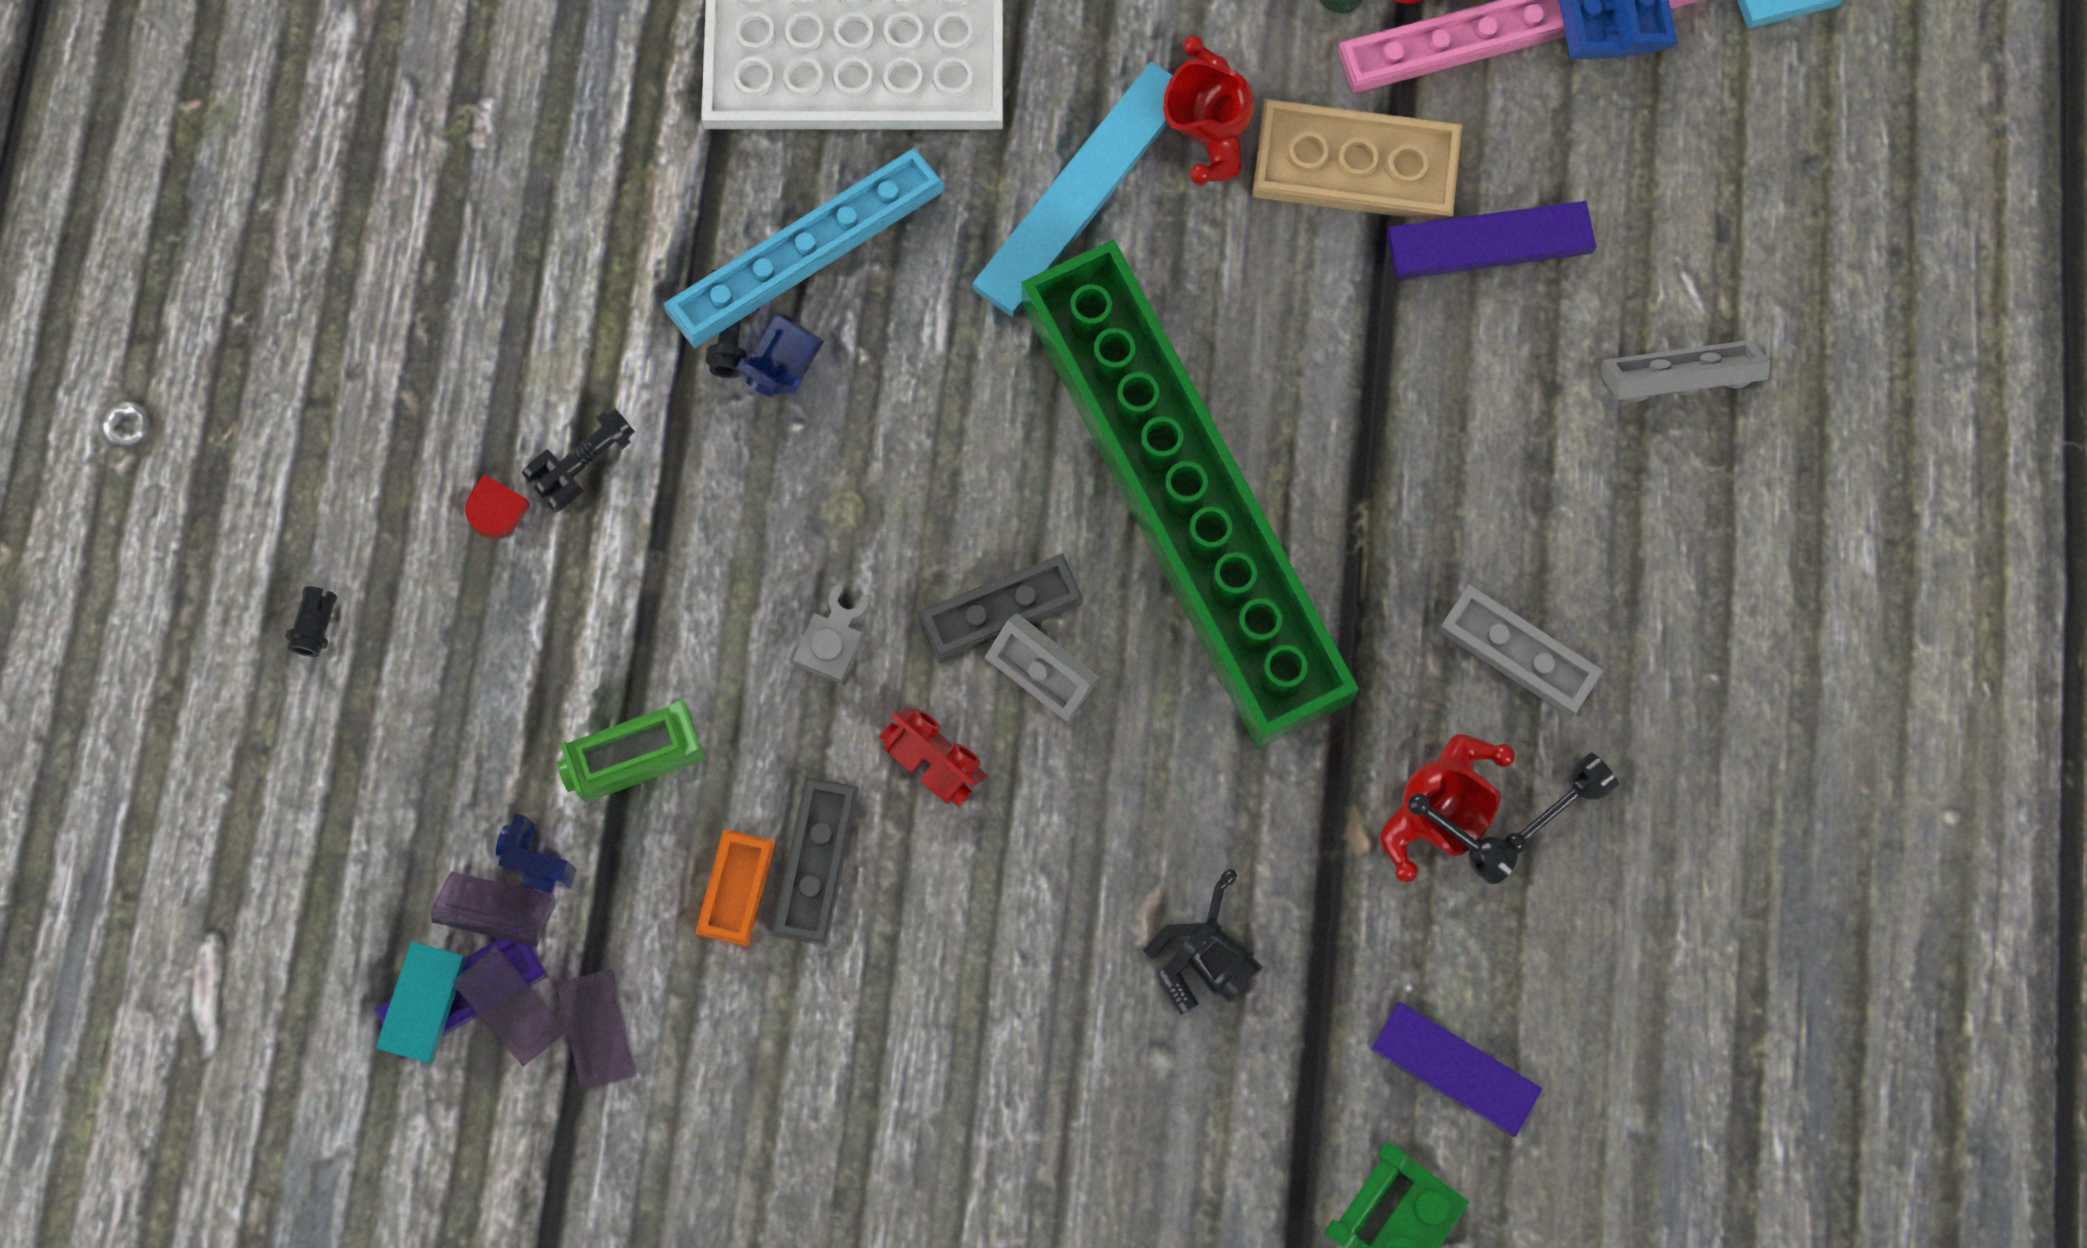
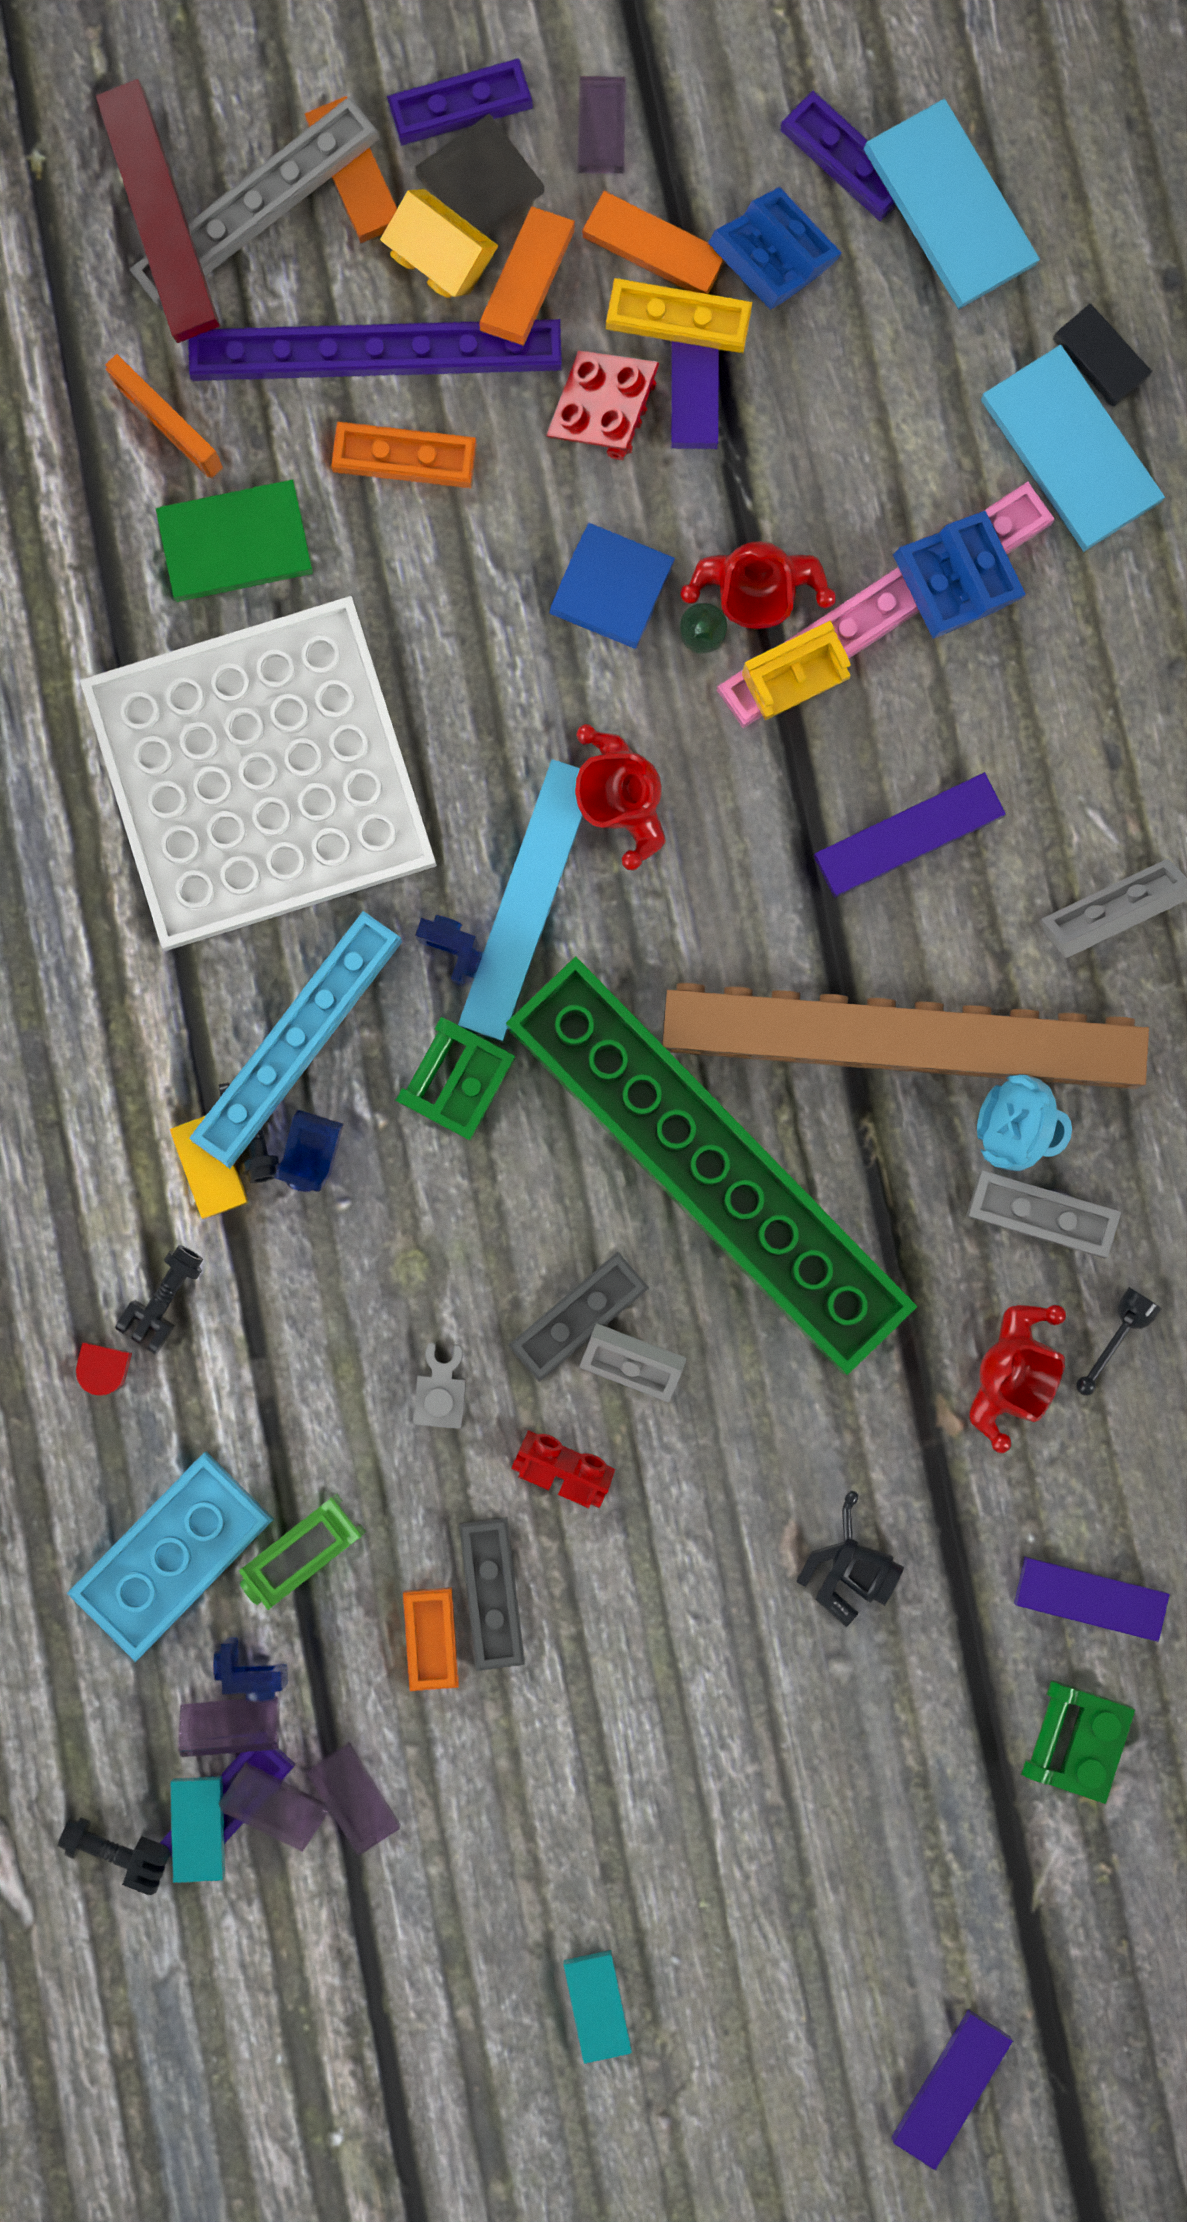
camera: 15 degrees left, 10 degrees up
tan tile [1252,99,1462,221] -> none
black hinge [1408,793,1517,884] -> none
none -> black hinge [57,1817,170,1895]
none -> medium azure tile [67,1451,274,1662]
none -> yellow tile [169,1116,249,1219]
none -> green plate [395,1017,516,1141]
none -> clear blue bracket [415,915,483,987]
none -> medium nougat brick [662,983,1149,1089]
none -> yellow hinge [742,620,851,720]
none -> medium azure tile [977,1074,1072,1171]

